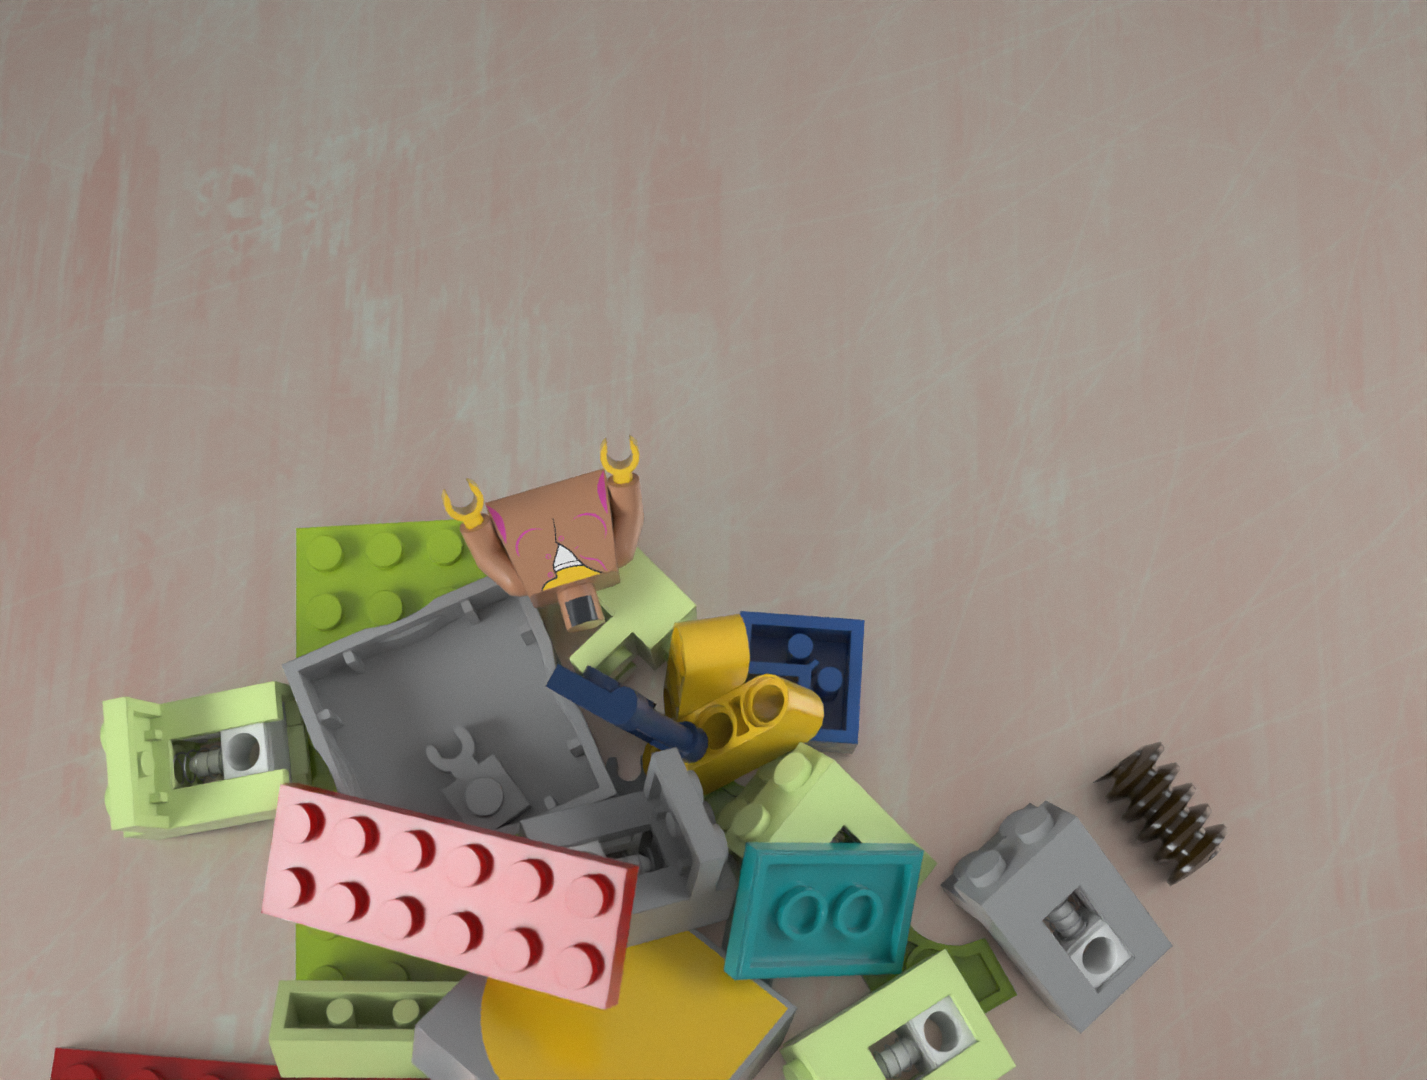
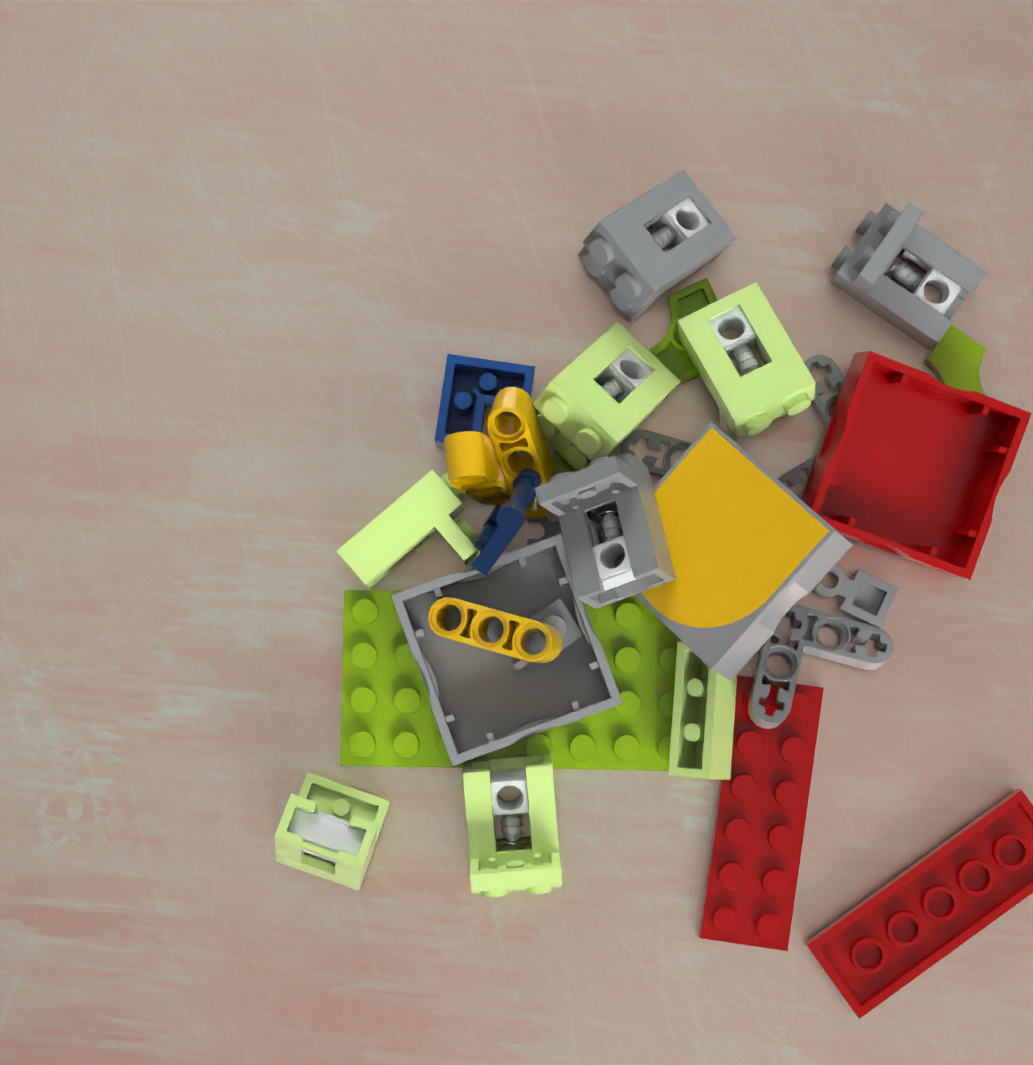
camera: 90 degrees left, 10 degrees up
plate [261,782,639,1010] -> none
nougat torso [441,435,645,633] -> none
teal tile [724,842,924,980] -> none
dark brown piece [1093,742,1228,886] -> none
none -> yellowish green brick [274,772,390,891]
none -> yellow beam [428,597,562,663]

